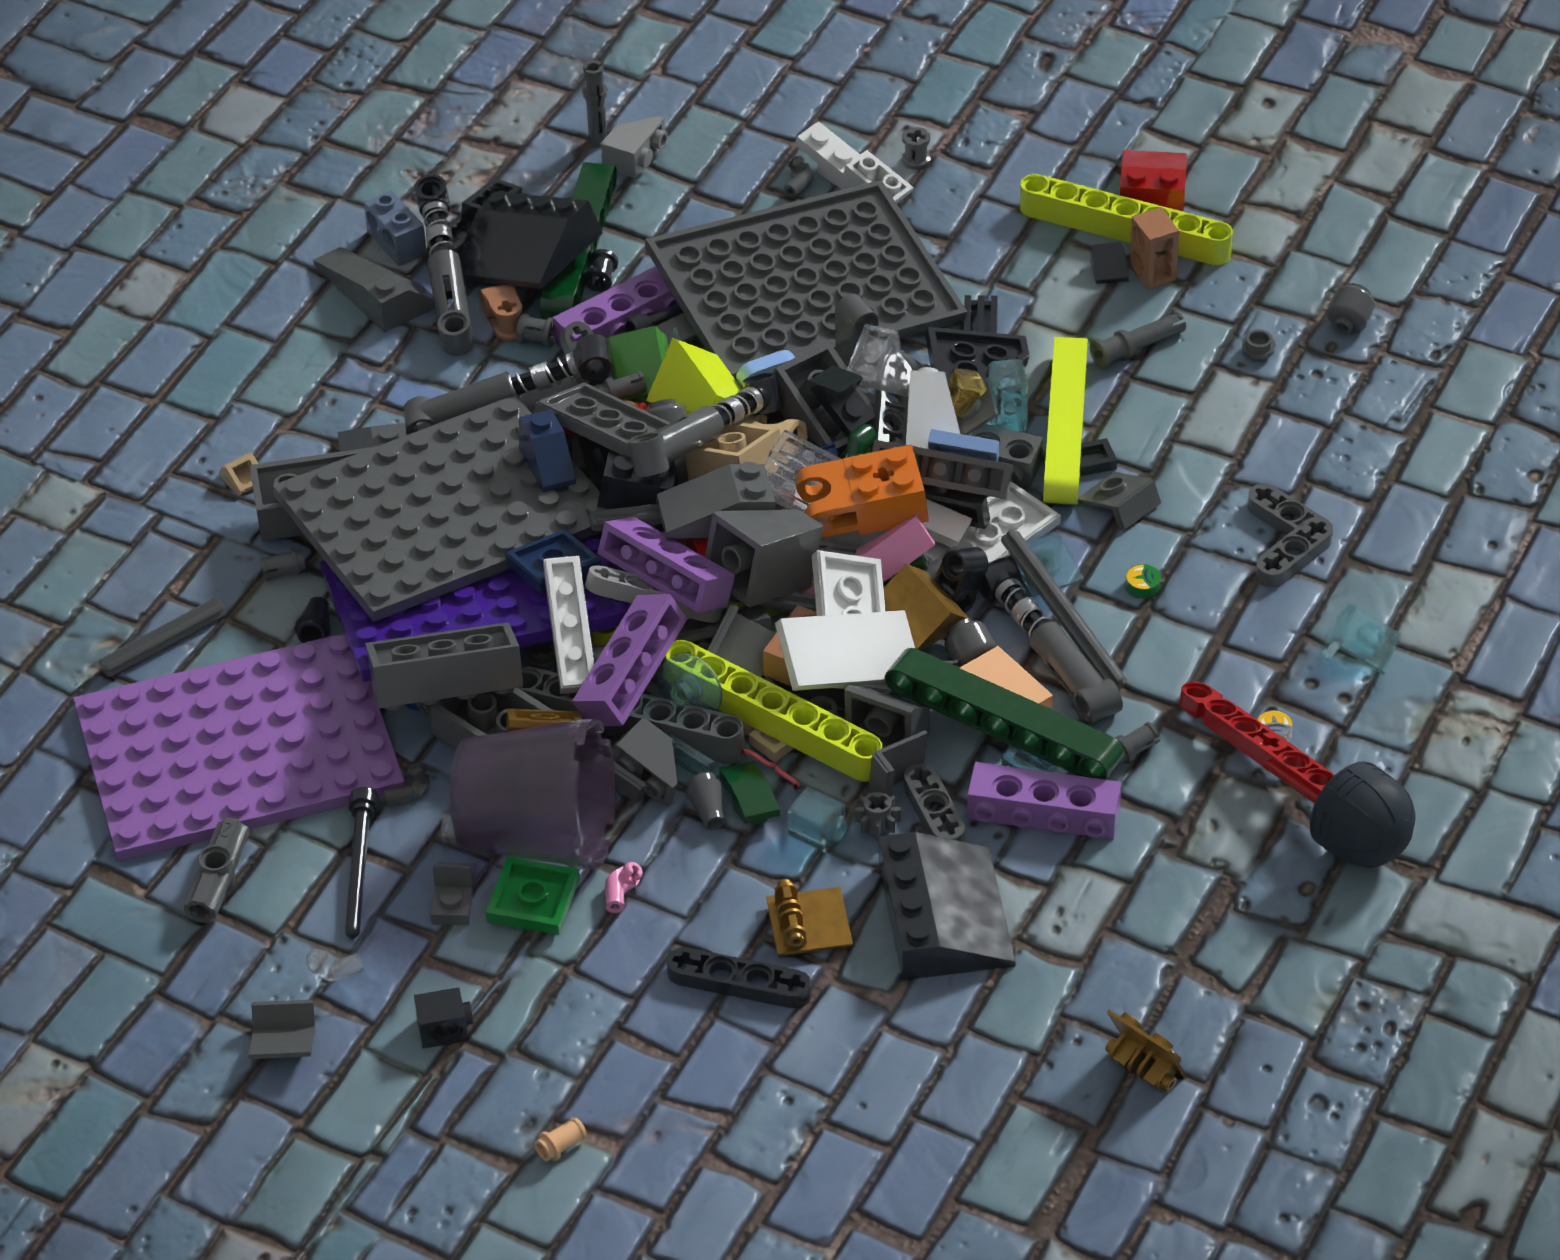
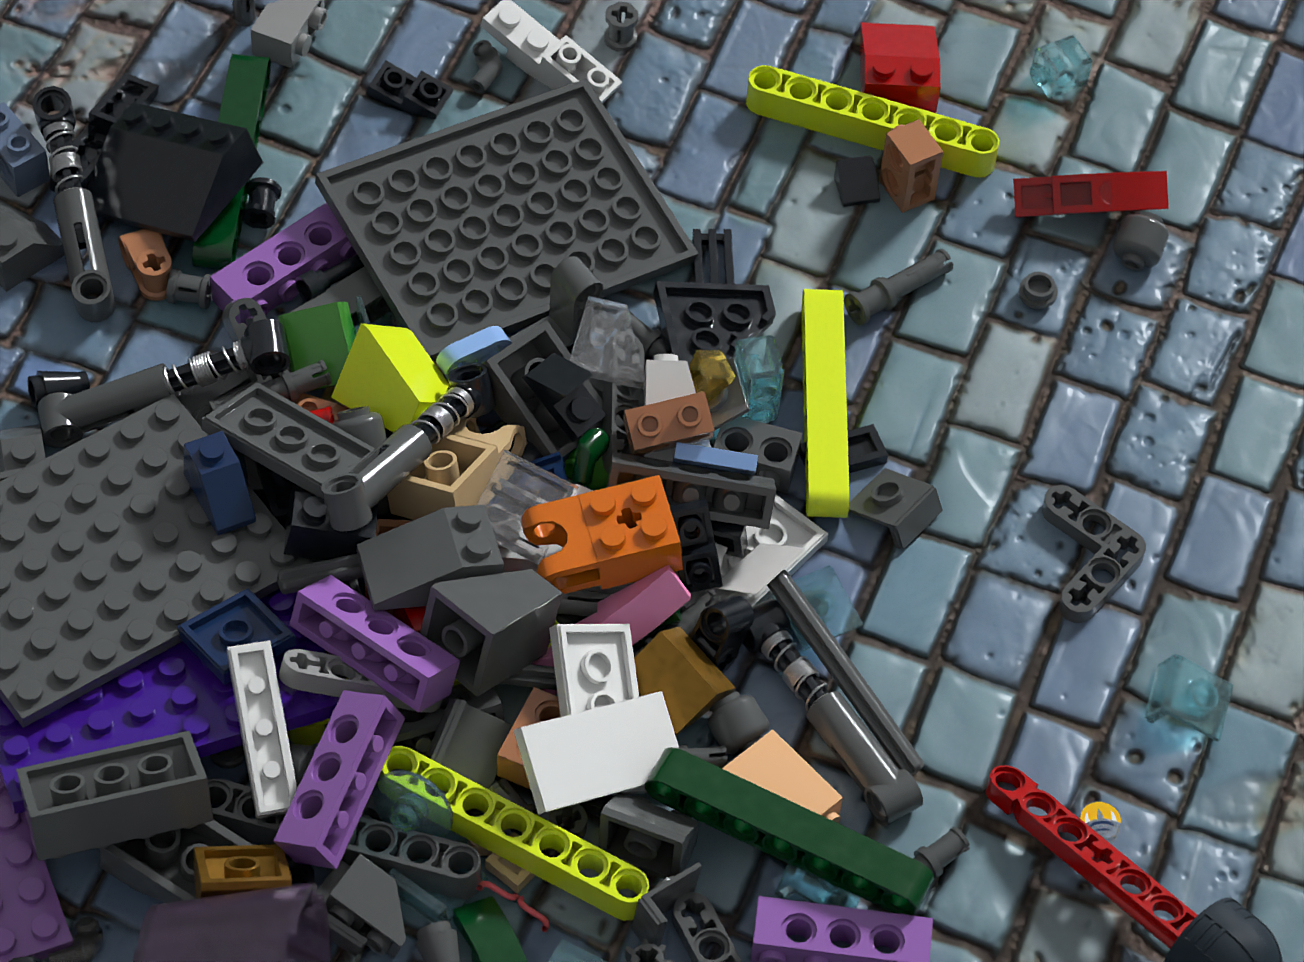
camera: 10 degrees left, 10 degrees up
green tile [1125,564,1161,598] -> none
none -> black cone [27,371,90,408]
none -> black slope [366,60,454,119]
none -> nougat brick [623,391,715,456]
none -> black slope [669,499,723,593]
none -> white sticker [715,543,805,594]
none -> red slope [1013,171,1169,218]
none -> clear light blue brick [1030,35,1093,99]

